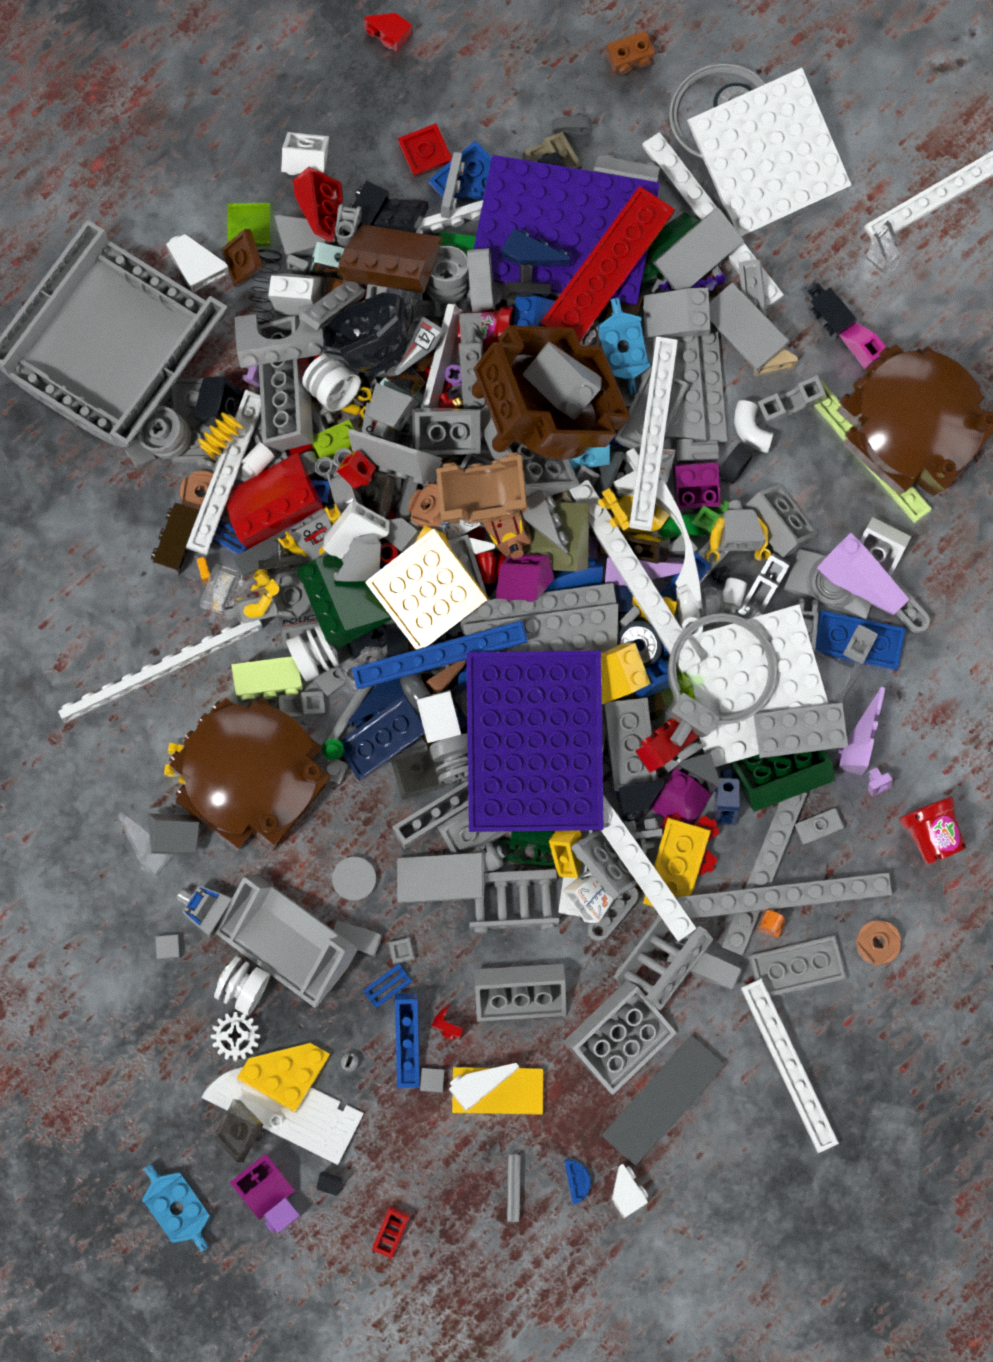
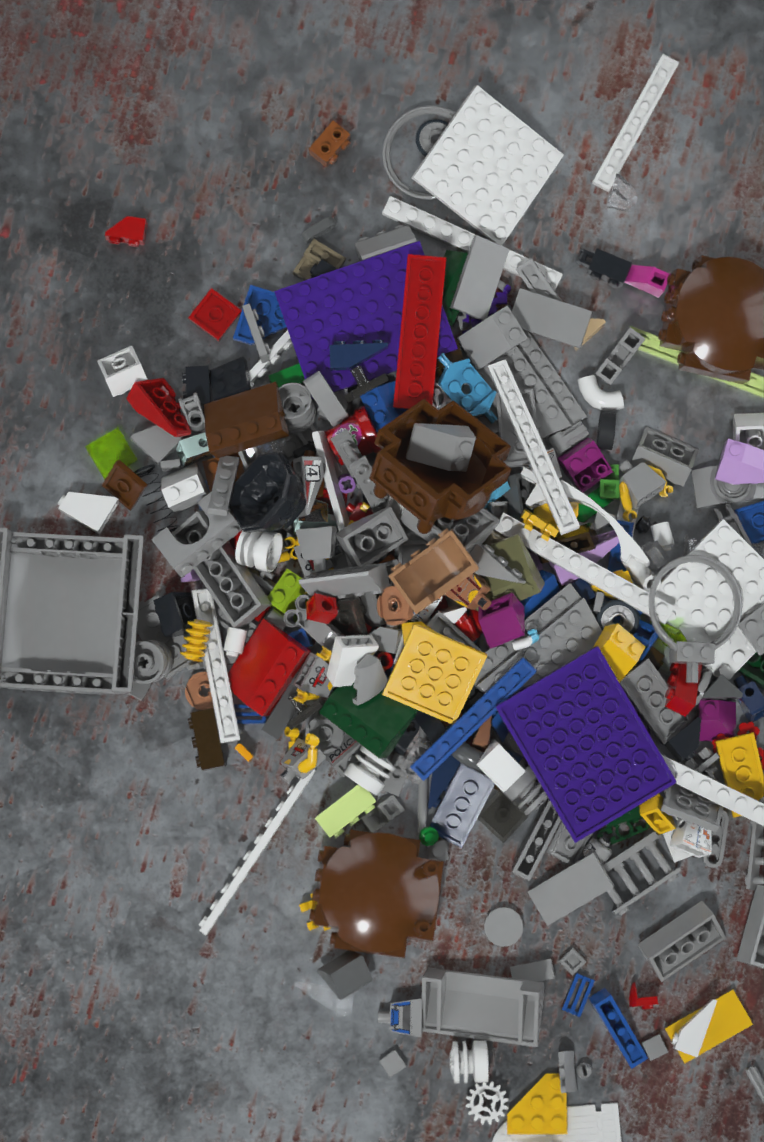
camera: 30 degrees left, 5 degrees up
clear brick [199,564,243,617] -> none
light grey slope [738,553,792,619] -> none
none -> white arm [512,629,539,651]
none -> light grey slope [558,1050,577,1093]

